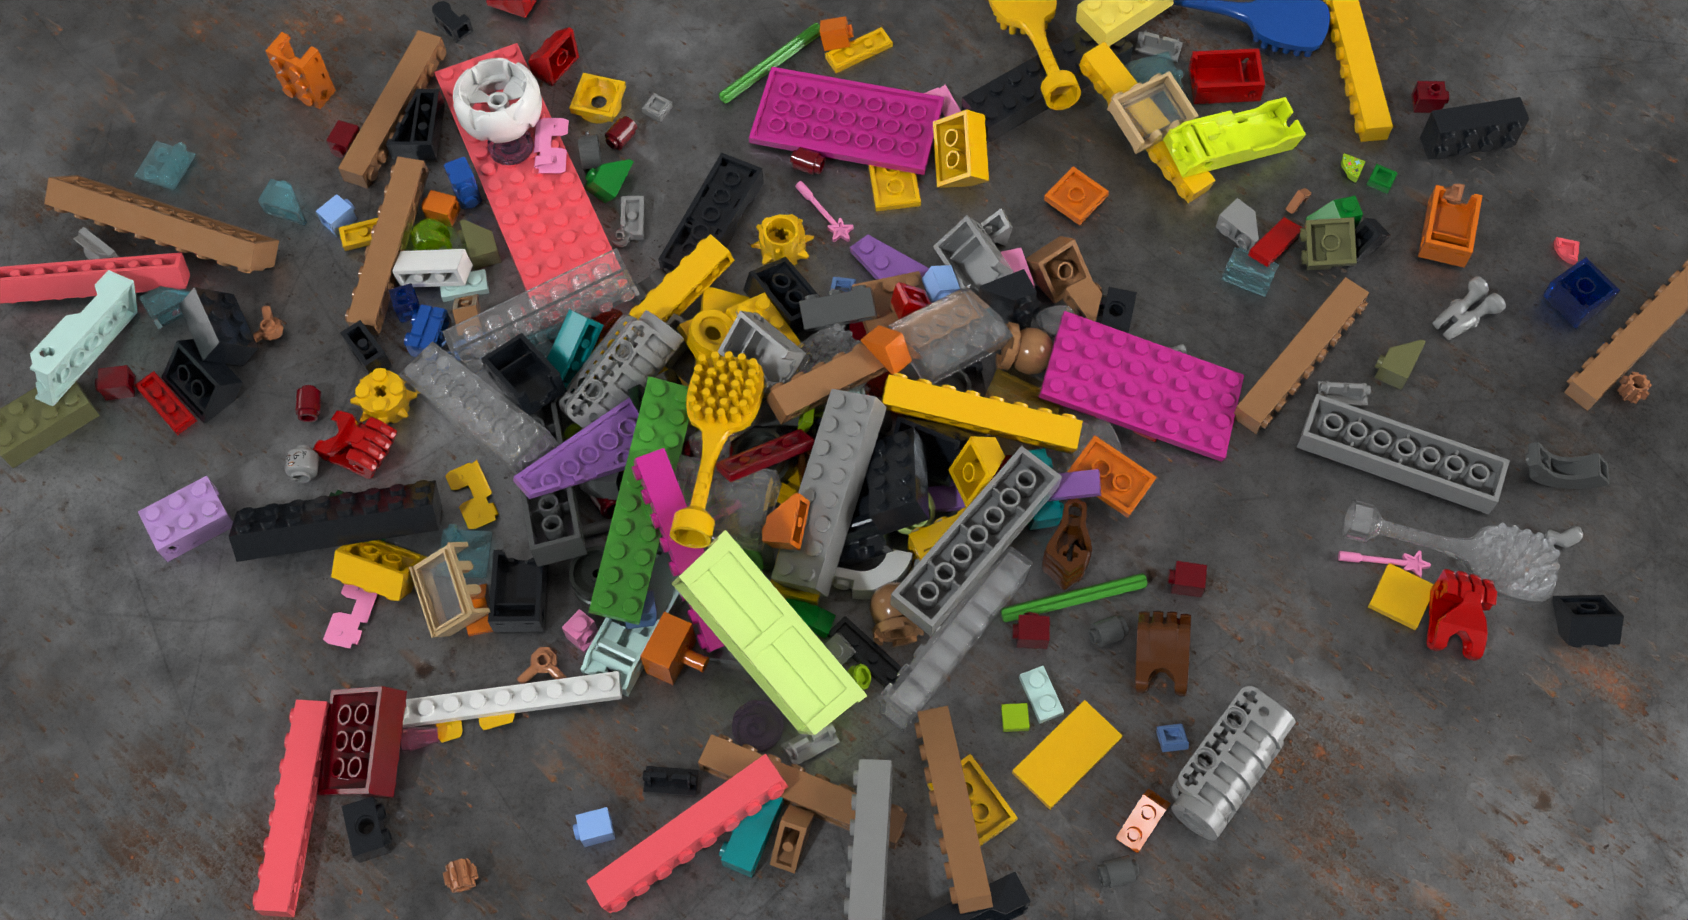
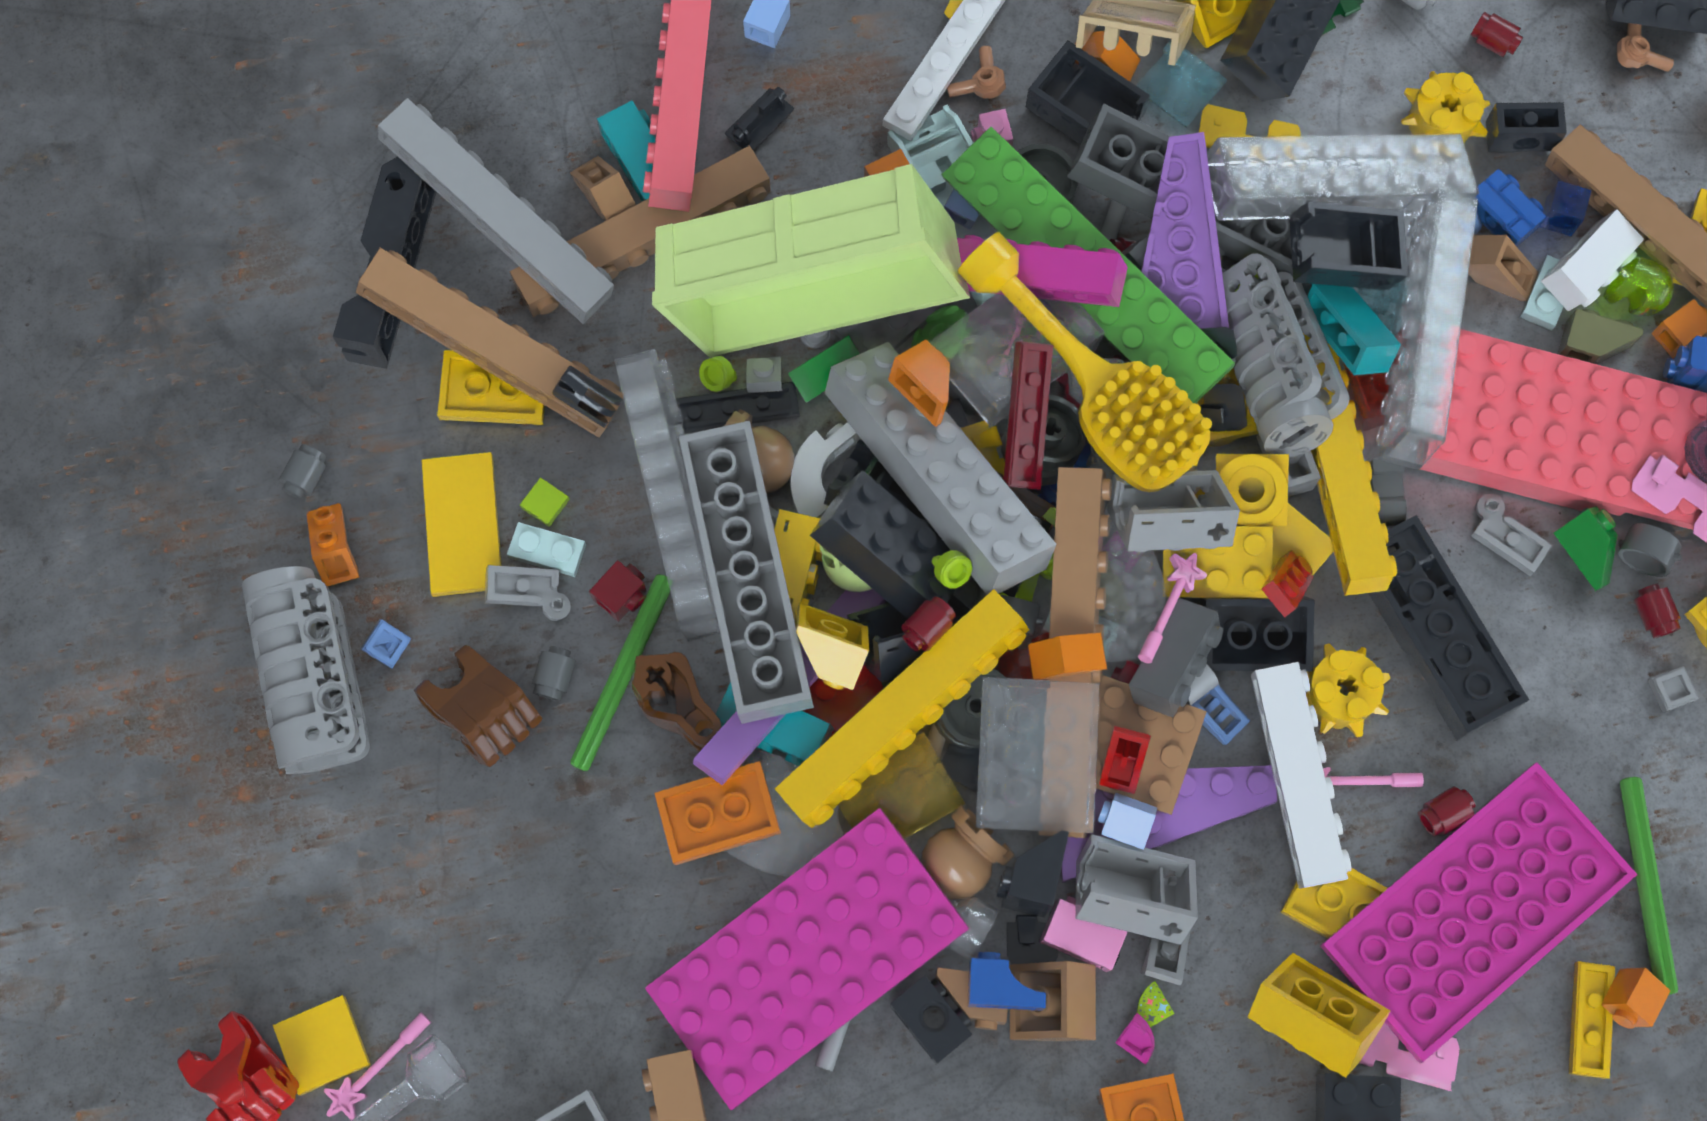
camera: 125 degrees right, 10 degrees up
red piece [312,410,397,479] -> none
yellow piece [763,215,799,256] -> none
dark red brick [1167,561,1207,597] -> none
none -> light grey hinge [485,565,571,621]
none -> black arm [552,366,623,428]
none -> dark red brick [901,596,956,651]
none -> lime tile [932,550,973,589]
none -> blue arch [968,952,1046,1011]
none -> dark pink tile [1115,1013,1155,1065]
none -> lime tile [1137,981,1174,1028]
none -> bright pink piece [1138,553,1207,663]
none -> white brick [1251,662,1351,889]
none -> red plate [1261,550,1314,617]

